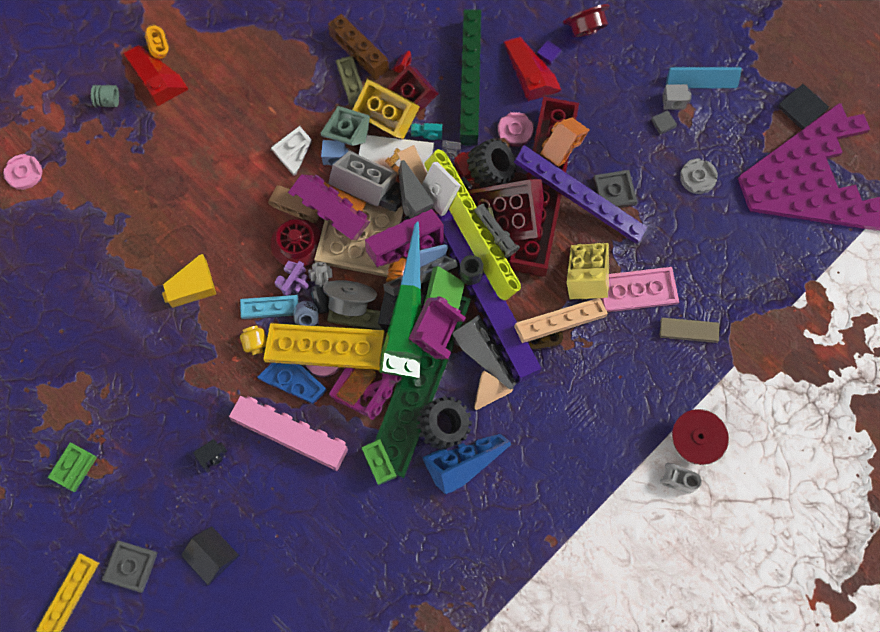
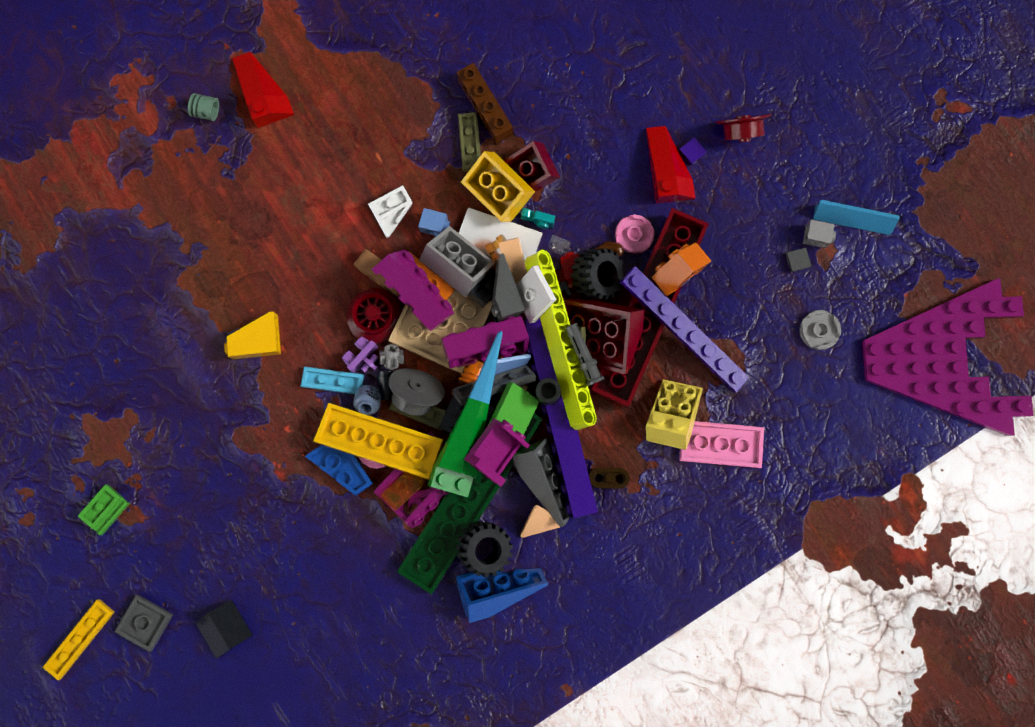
camera: 15 degrees right, 10 degrees up
bright pink tile [3,154,42,190] -> none
light orange plate [145,26,168,59] -> none
black brick [193,439,228,472] -> none
bright pink brick [229,396,348,471] -> none
yellow head [240,325,267,355] -> none
sand green slope [321,106,370,146] -> none
bright green plate [362,439,397,485] -> none
red slope [393,50,411,73] -> none
dark green brick [460,9,481,145] -> none
light nougat plate [514,298,608,343] -> none
dark grey tile [593,170,638,208] -> none
dark tan tile [660,318,719,343] -> none
light grey piece [660,463,702,493] -> none
dark red piece [672,409,729,465] -> none
black tile [777,84,829,130] -> none

